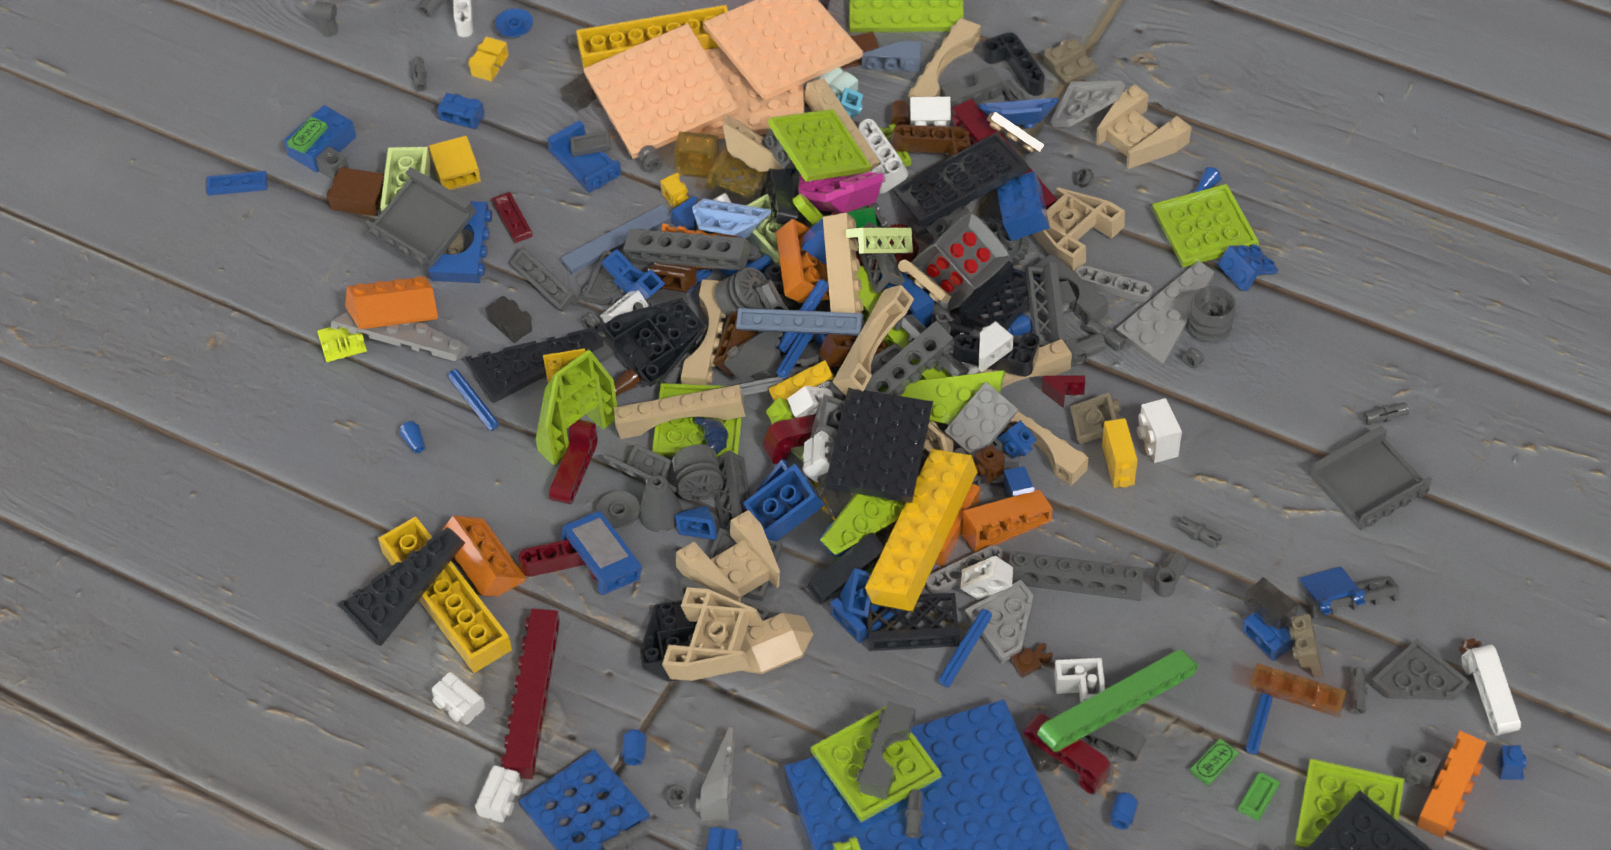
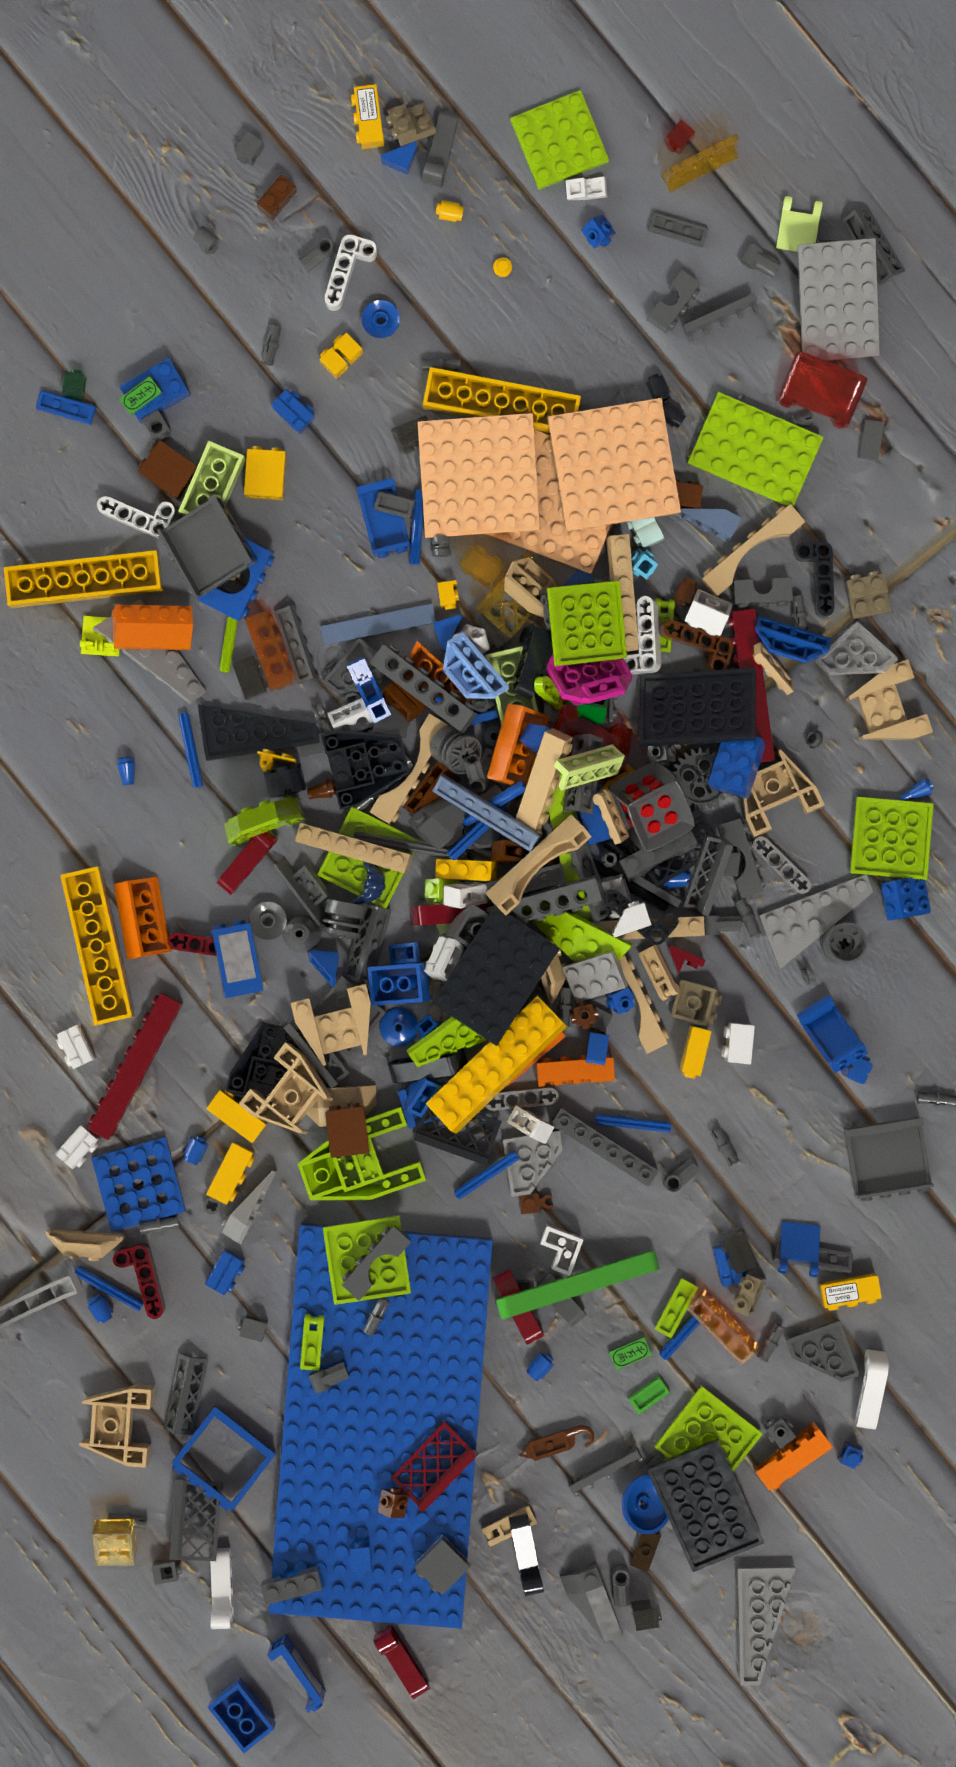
camera: 25 degrees right, 35 degrees up
black wing [337,527,466,646] -> none
dark red tile [491,192,533,244] -> none
reddish brown plate [1459,638,1482,654] -> none
none -> yellow brick [4,550,164,608]
none -> clear green brick [62,369,87,401]
none -> white beam [97,496,177,539]
none -> yellow brick [206,1089,267,1143]
none -> yellow brick [206,1141,255,1205]
none -> lime axle [219,616,238,673]
none -> clear orange brick [245,611,295,692]
none -> lime wedge [298,1106,427,1200]
none -> reddish brown brick [325,1102,370,1158]
none -> blue dish [380,1008,418,1047]
none -> blue axle [409,489,424,565]
none -> blue axle [595,1114,671,1133]
none -> dark grey arch [619,830,697,882]
none -> tan plate [638,945,680,1001]
none -> lime plate [654,1277,699,1338]
none -> blue panel [796,995,868,1073]
none -> yellow brick [818,1273,882,1310]
none -> blue brick [841,1056,873,1084]

